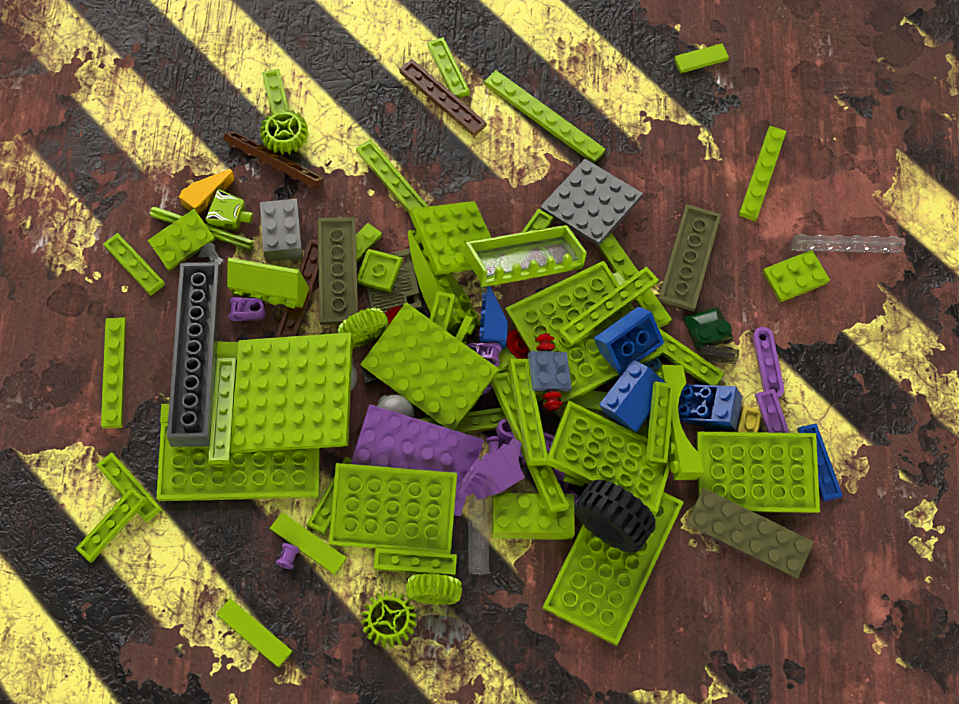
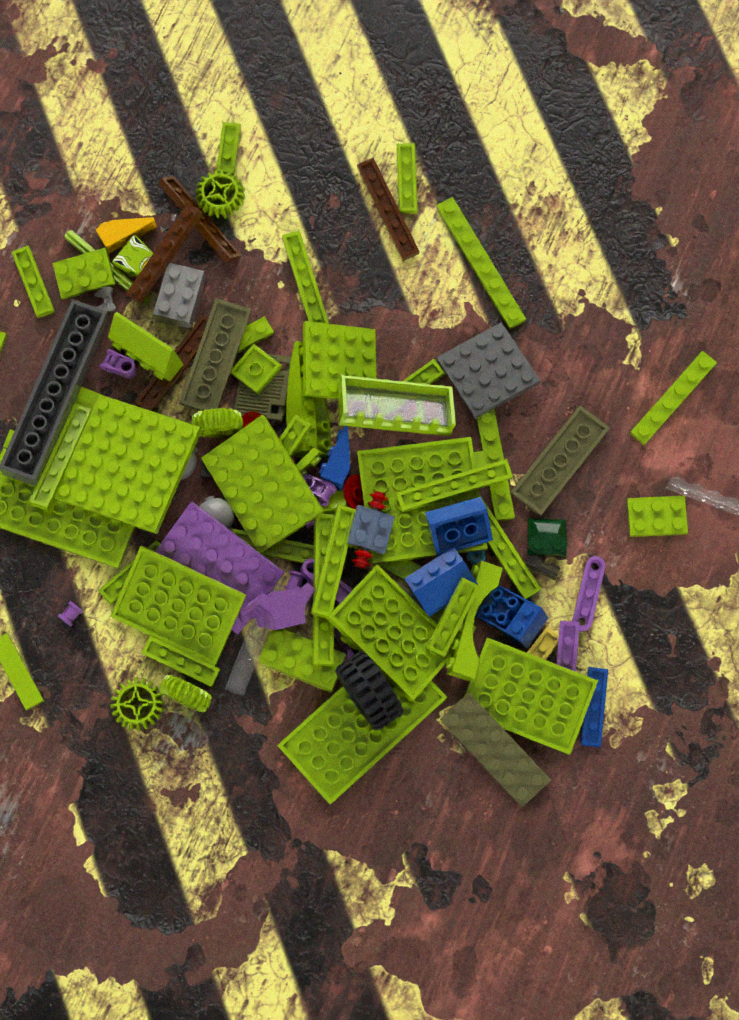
camera: 25 degrees right, 10 degrees up
lime tile [270,512,347,576] -> none
lime tile [674,43,729,73] -> none
none -> reddish brown plate [125,204,203,304]

